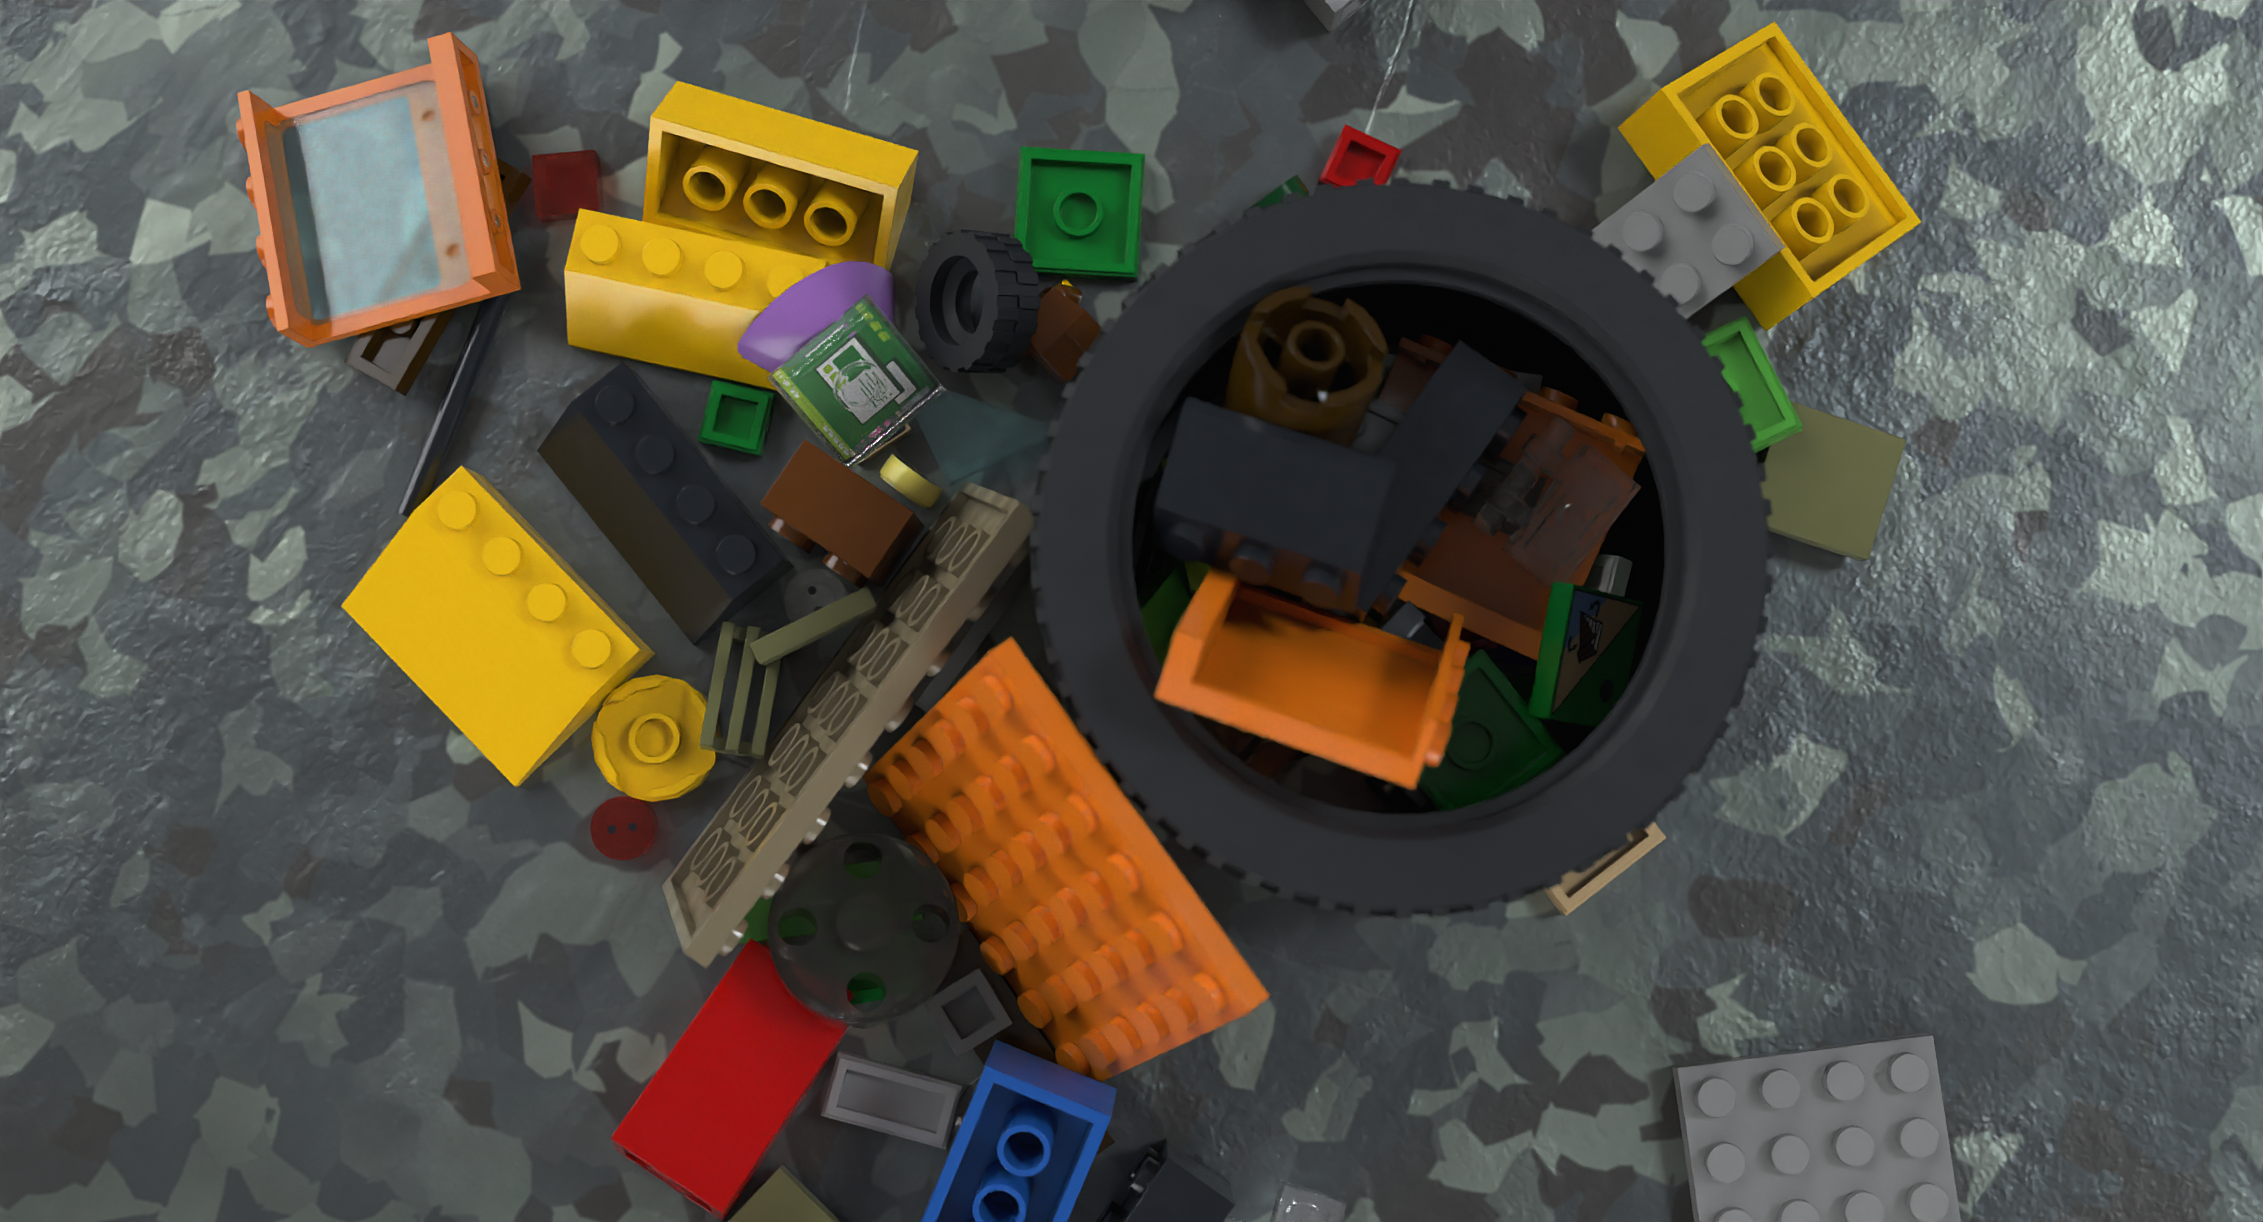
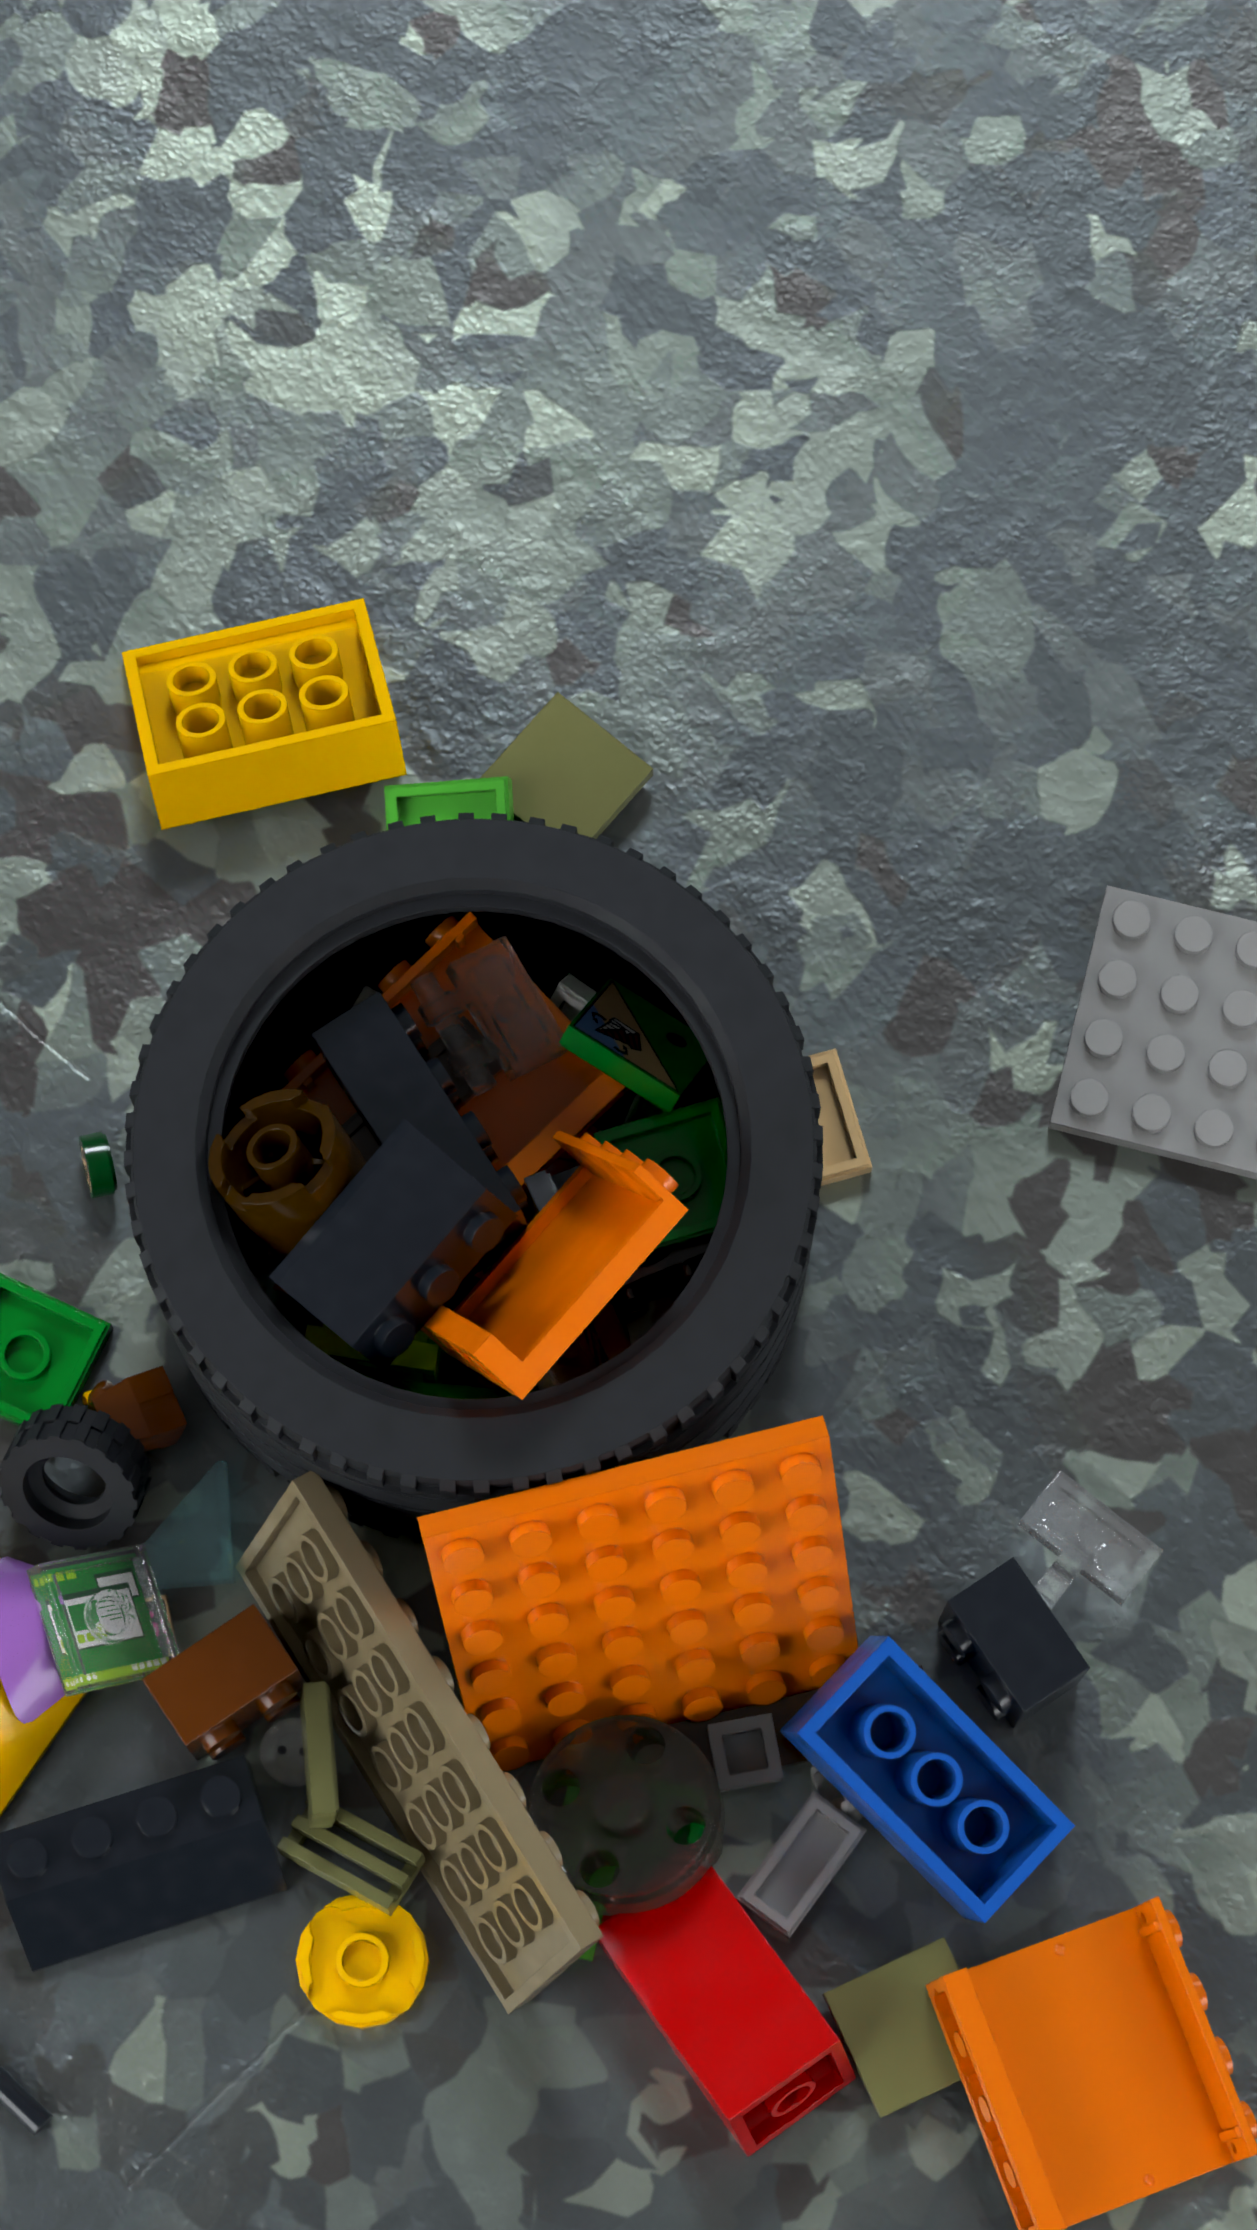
camera: 70 degrees left, 10 degrees down
yellow slope [341,465,655,787] -> none
clear red tile [590,796,659,860] -> none
green tile [698,380,777,458] -> none
light yellow tile [879,453,943,509] -> none
red tile [1317,124,1402,188] -> none
light grey plate [1592,143,1785,320] -> none

